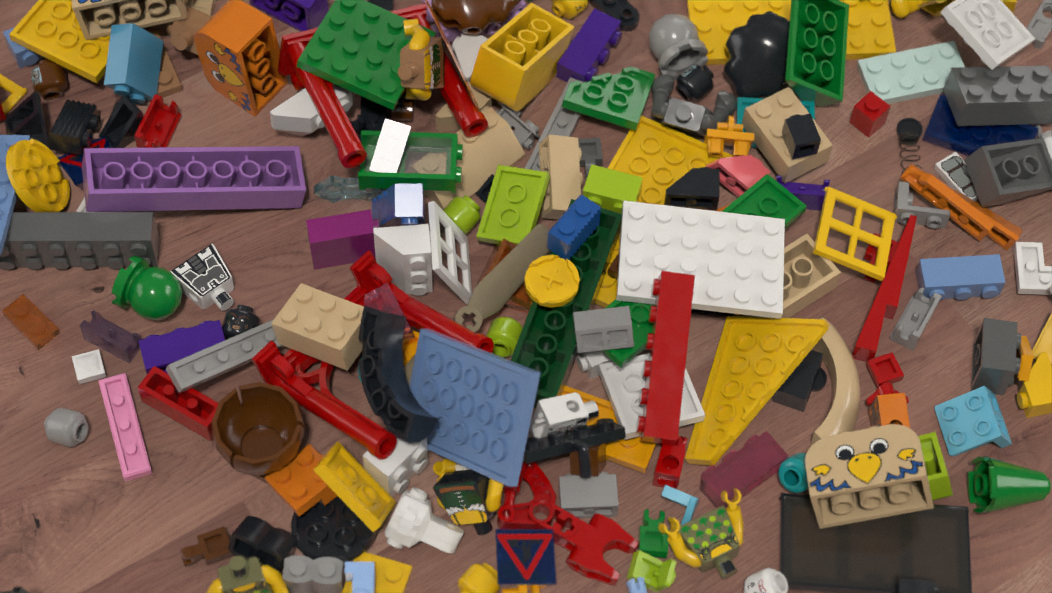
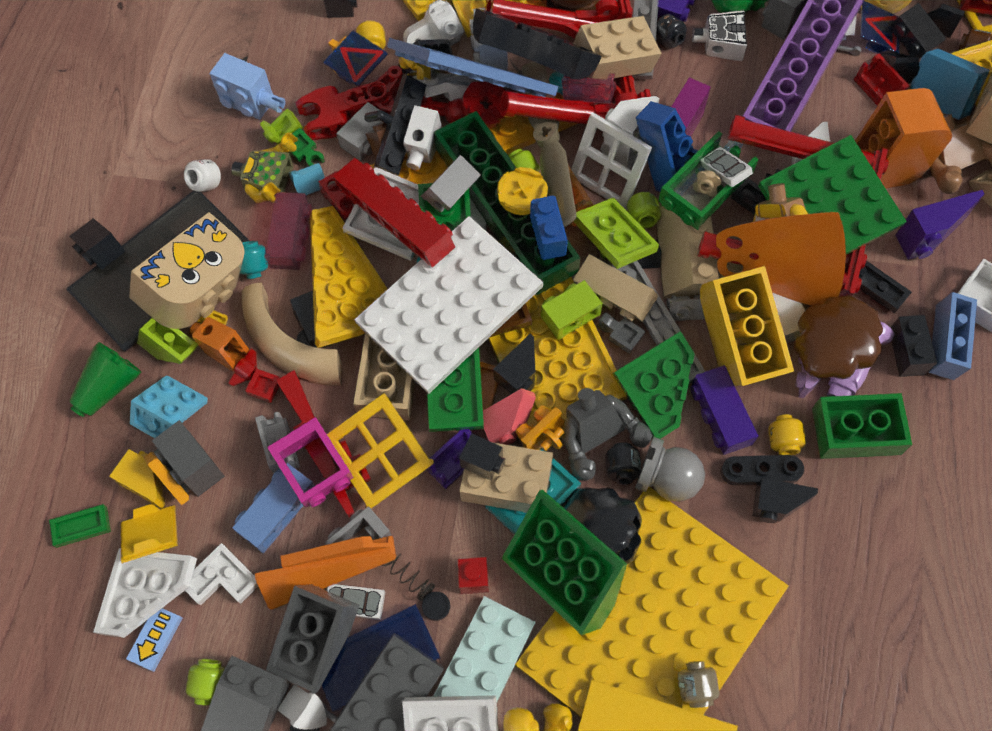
camera: 135 degrees right, 5 degrees up
none -> dark pink window [267,417,354,508]
none -> tan plate [693,170,722,197]

